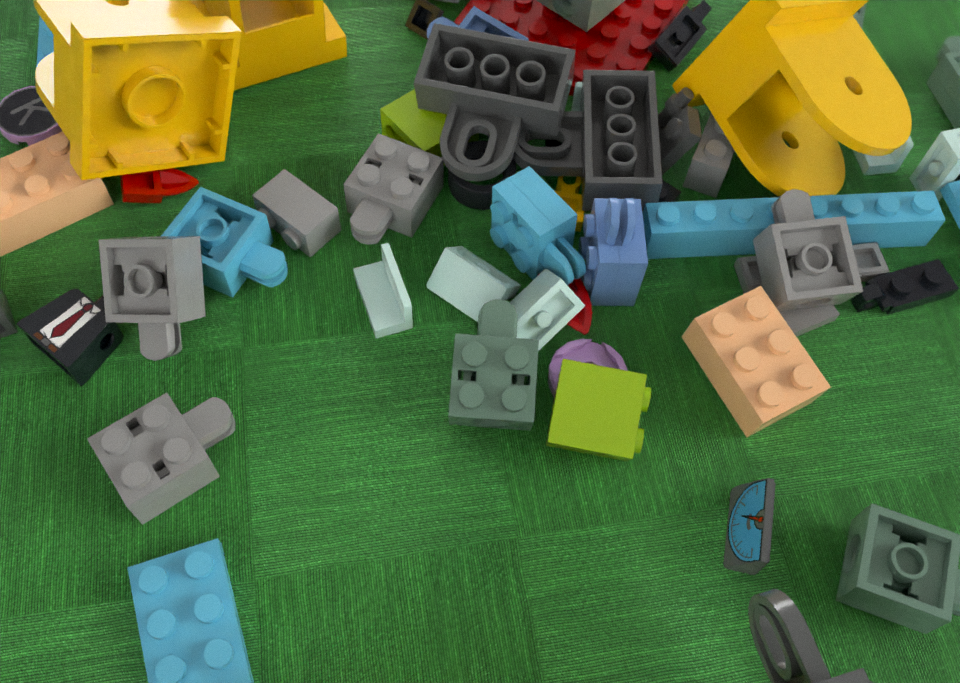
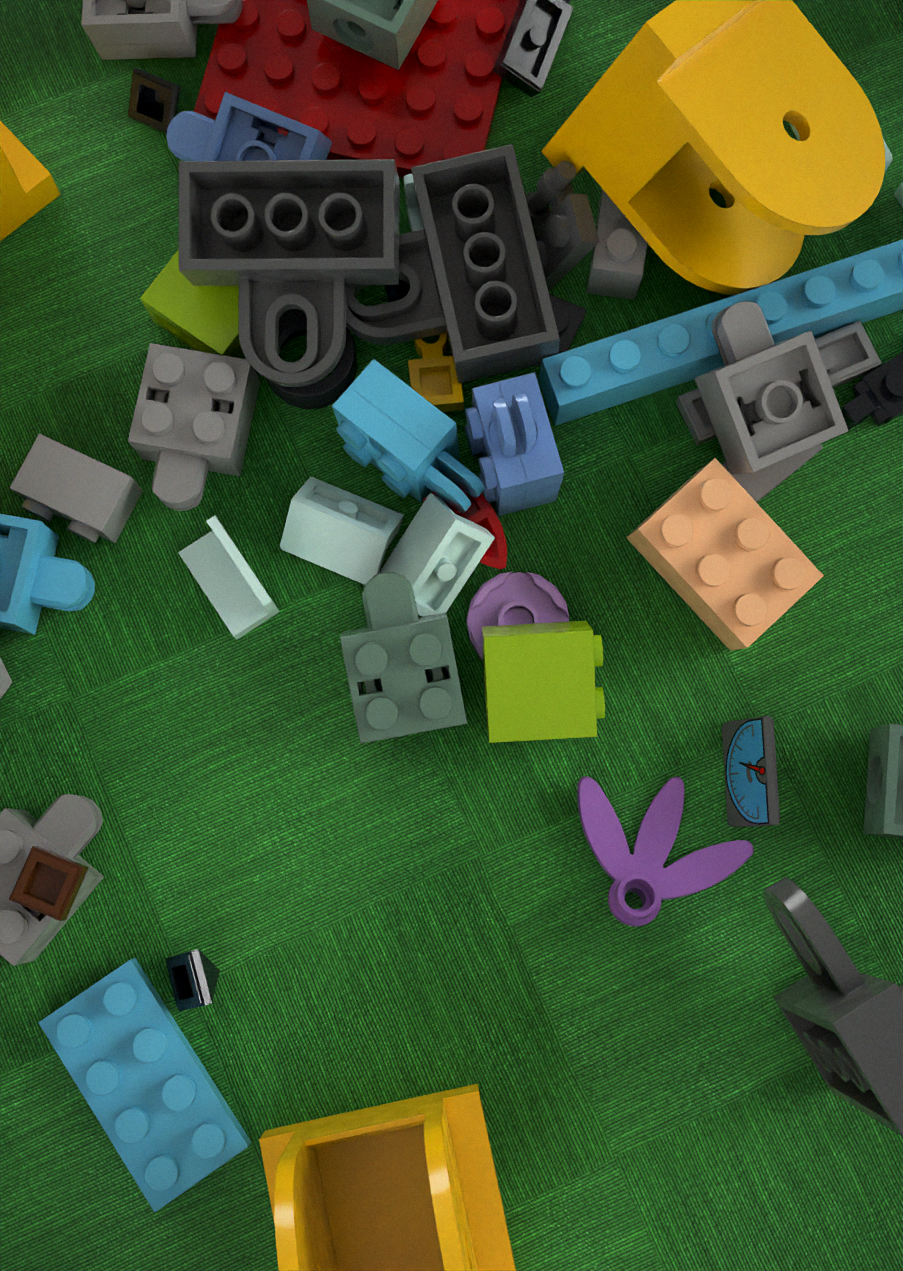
camera: 10 degrees left, 20 degrees up
none -> reddish brown tile [9,846,89,921]
none -> black slope [165,949,220,1011]
none -> medium lavender plant [577,776,754,927]

